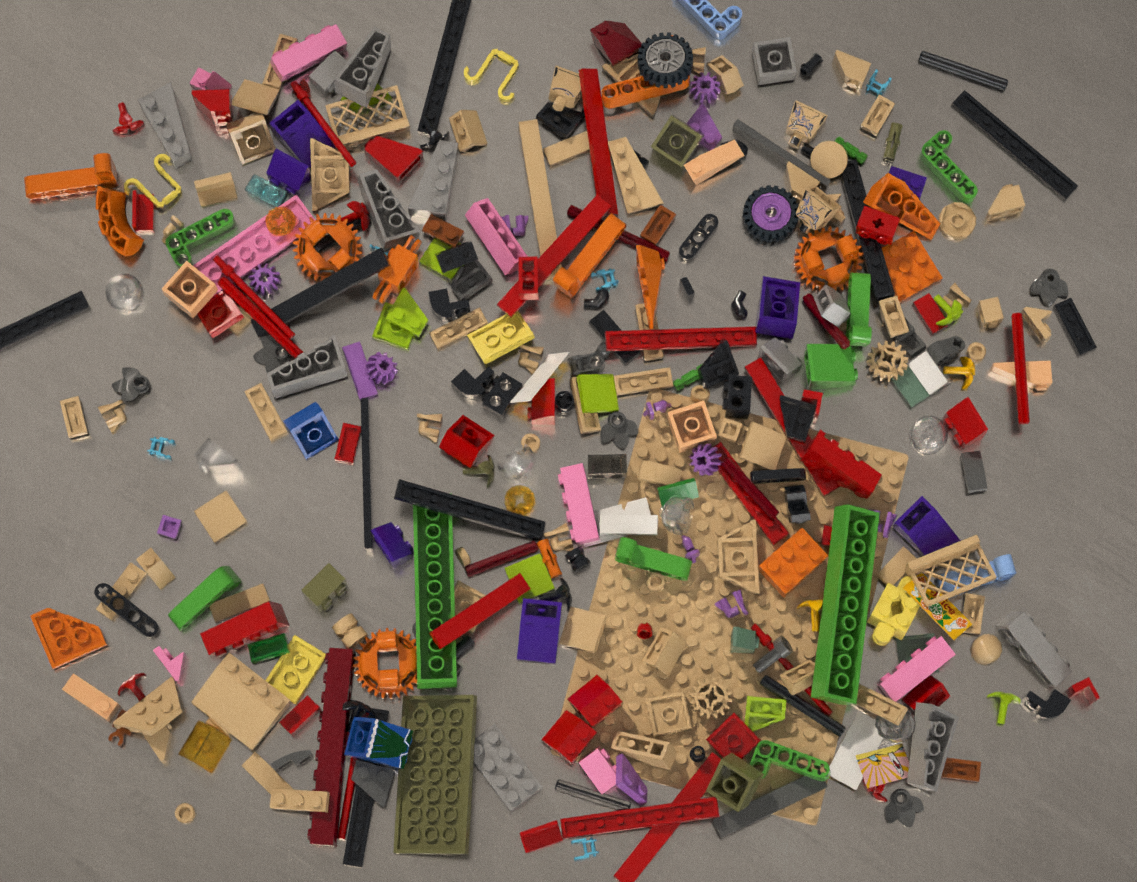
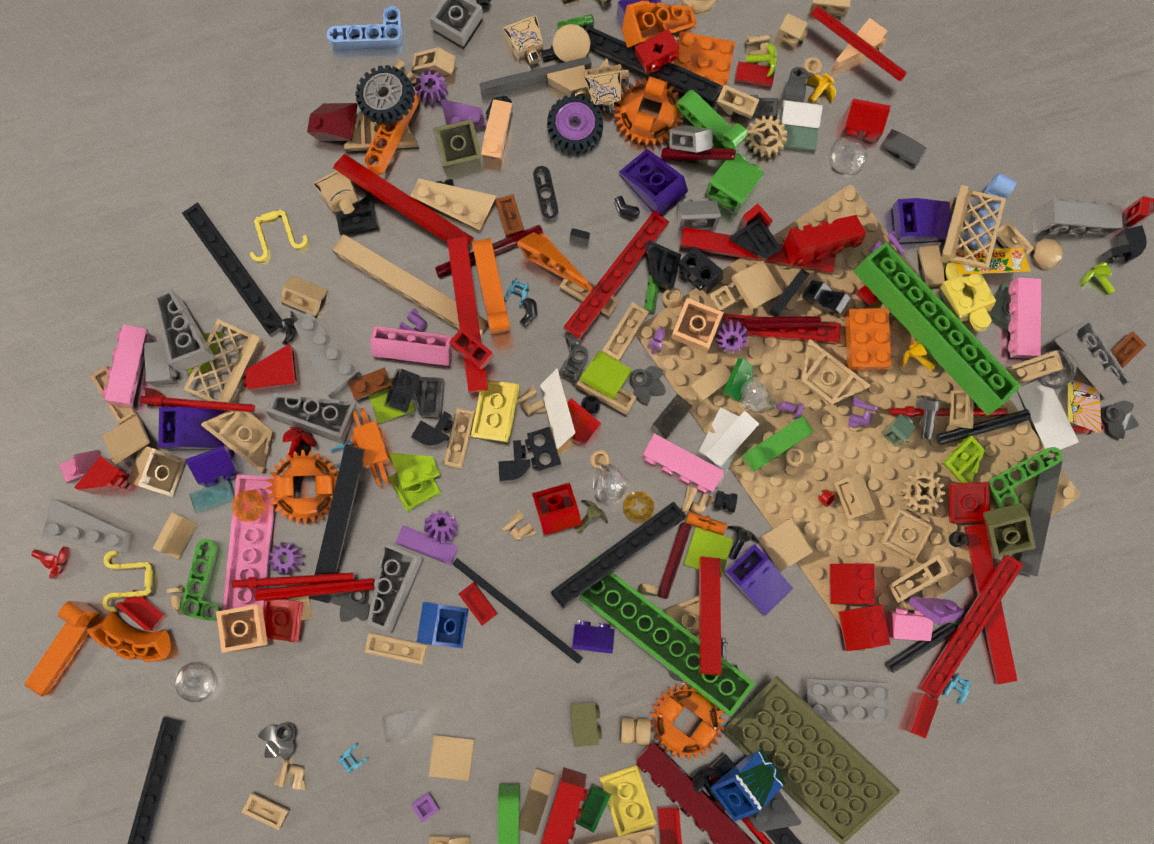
camera: 55 degrees left, 5 degrees up
tan tile [543,131,590,167] -> none
black tile [589,309,640,365] -> none
red panel [902,675,950,714] -> none

